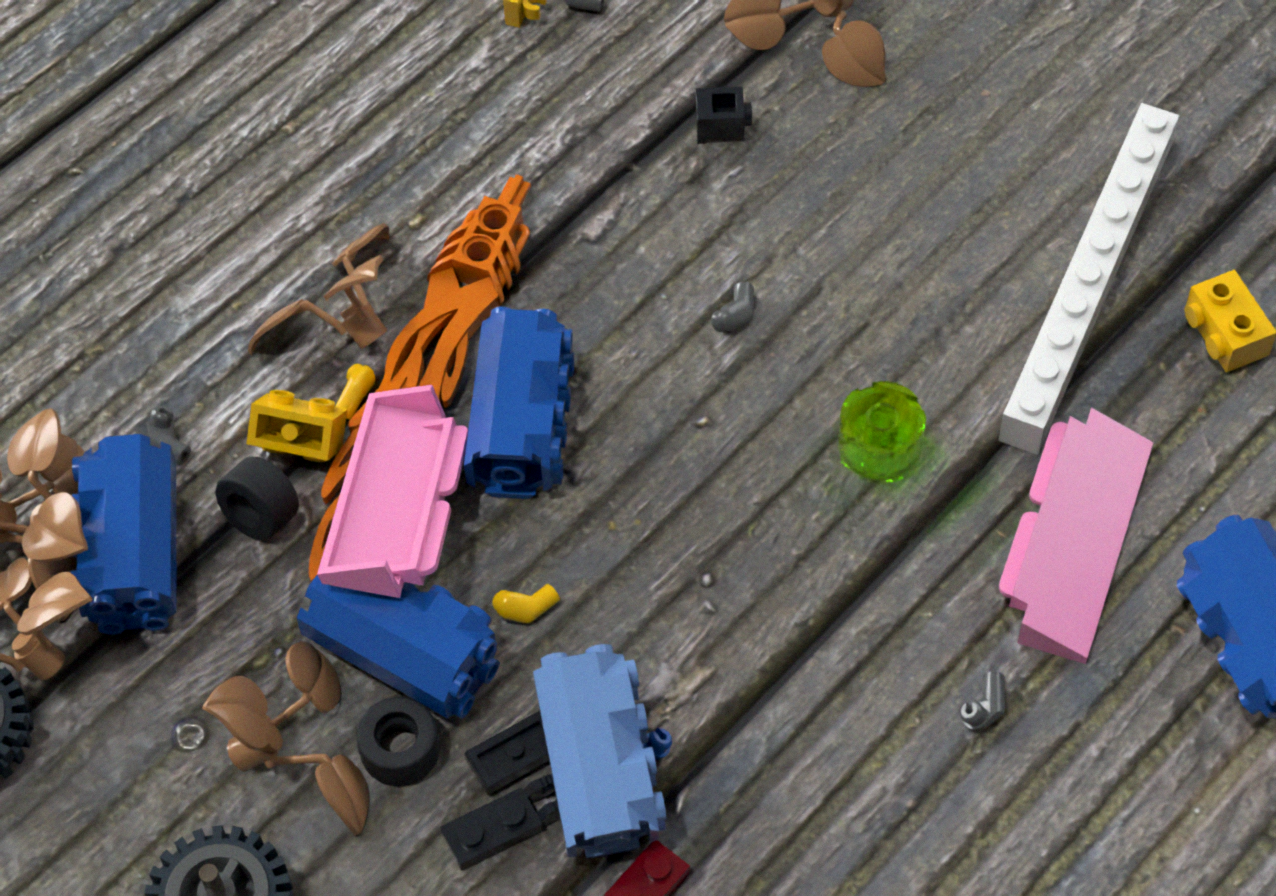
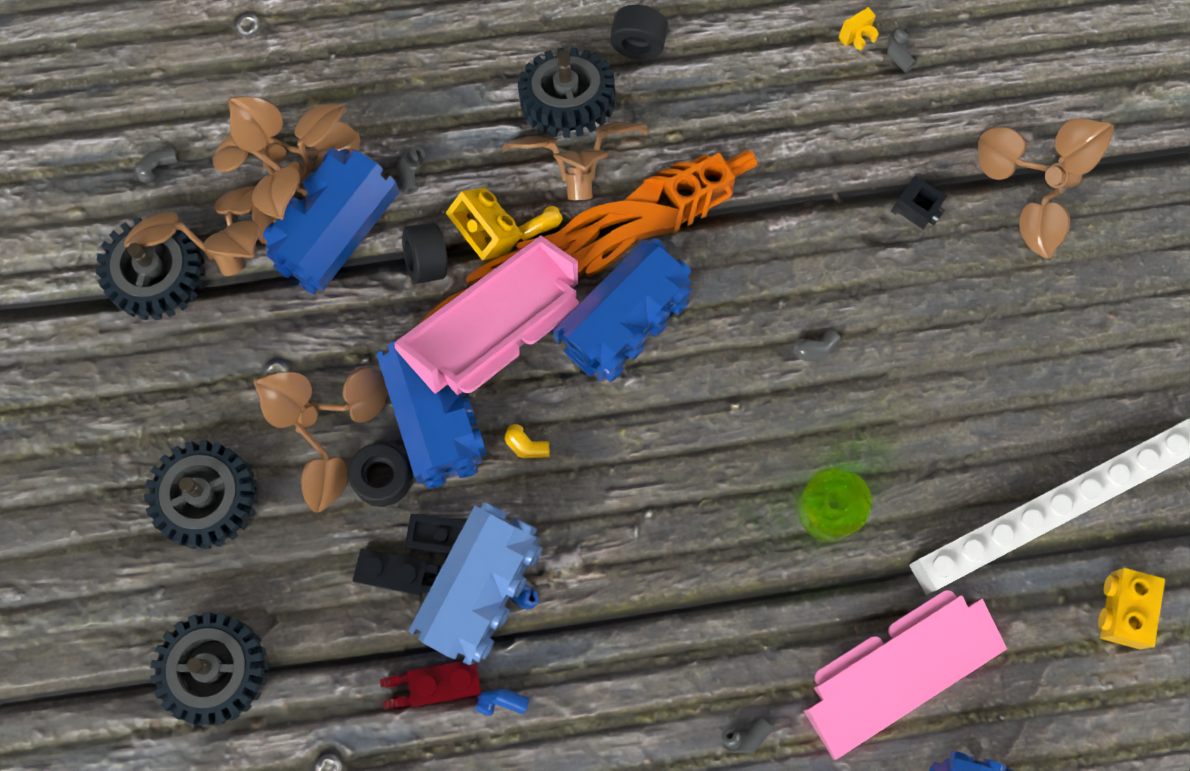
camera: 35 degrees right, 15 degrees up
none -> blue arm [475,689,529,716]
none -> wheel [518,47,616,138]
none -> black tyre [610,4,668,60]

